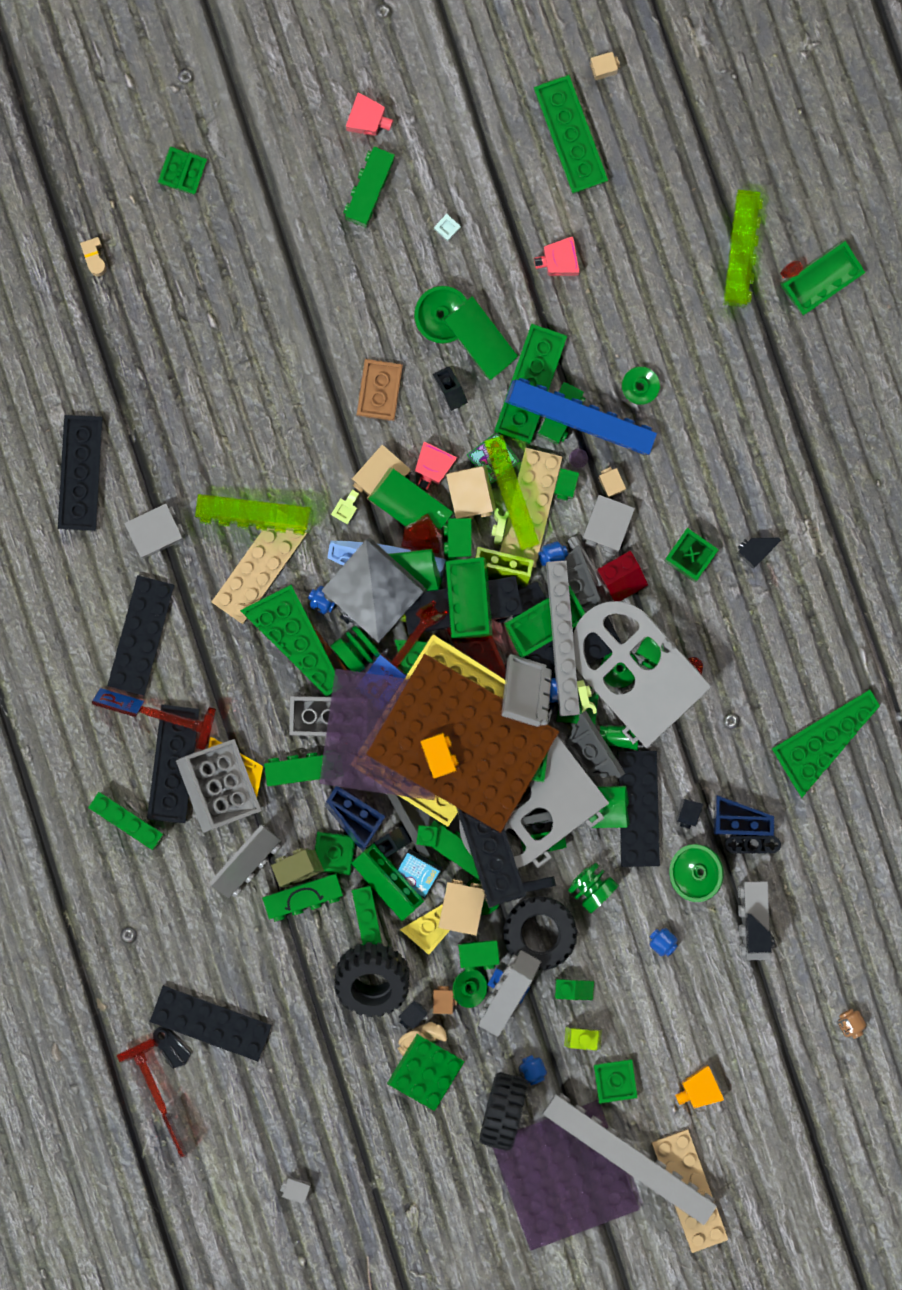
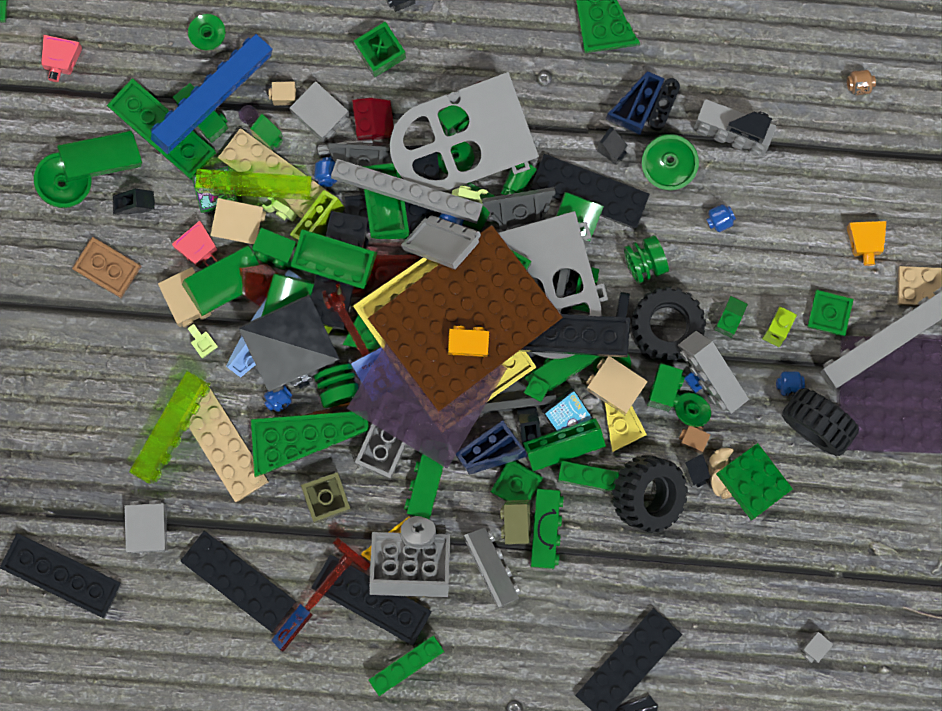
camera: 65 degrees left, 5 degrees down
none -> olive brick [301,472,351,523]
none -> light grey piece [401,516,436,549]

